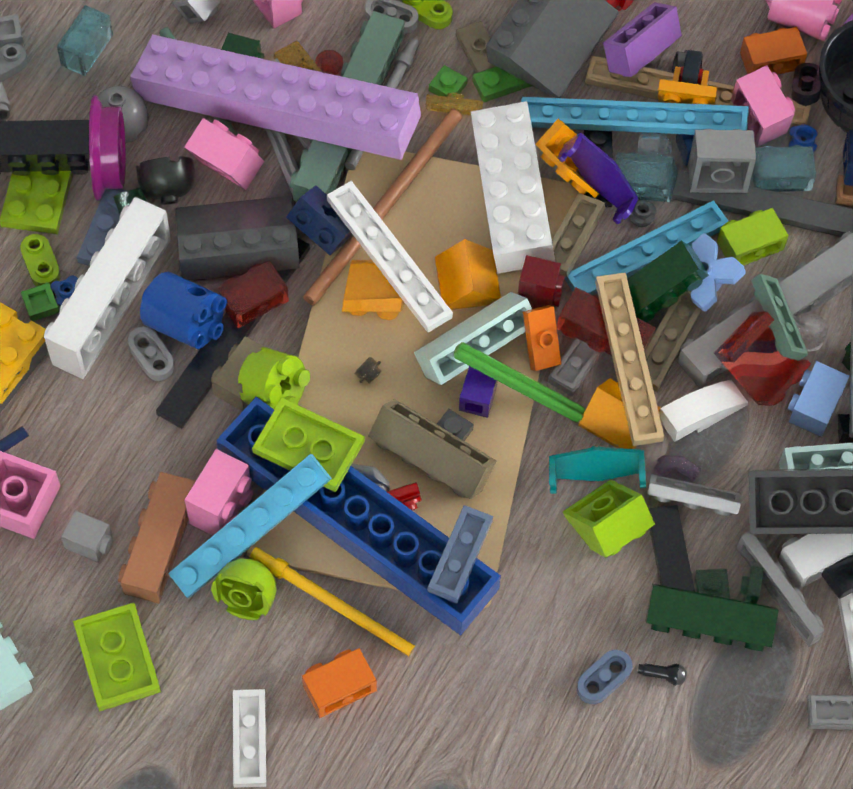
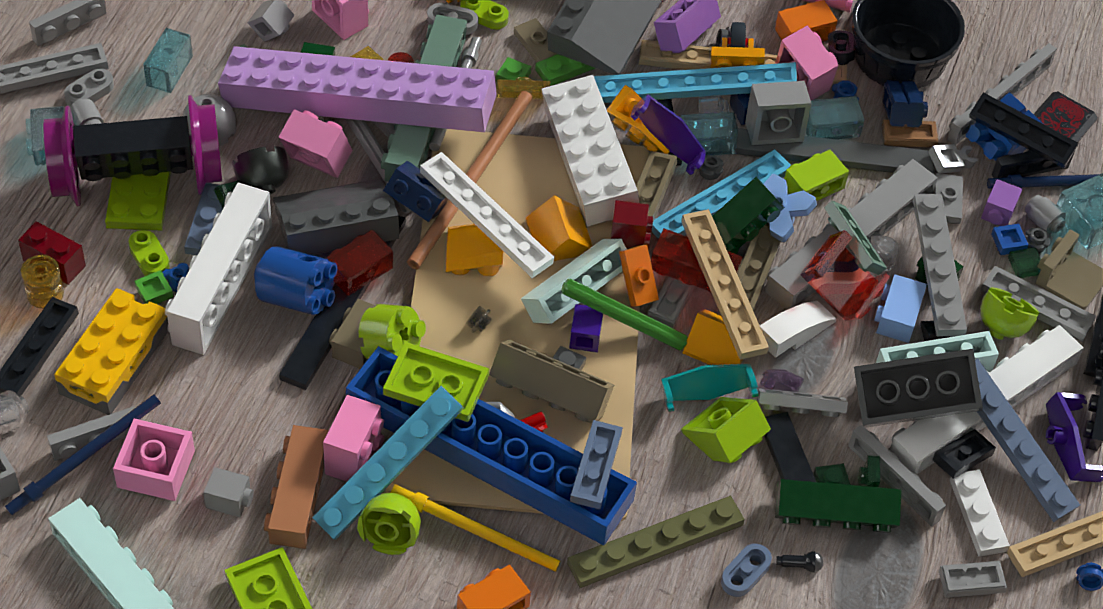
camera: 10 degrees left, 10 degrees down
light grey plate [128,327,174,381] -> none
none -> olive plate [567,495,745,588]

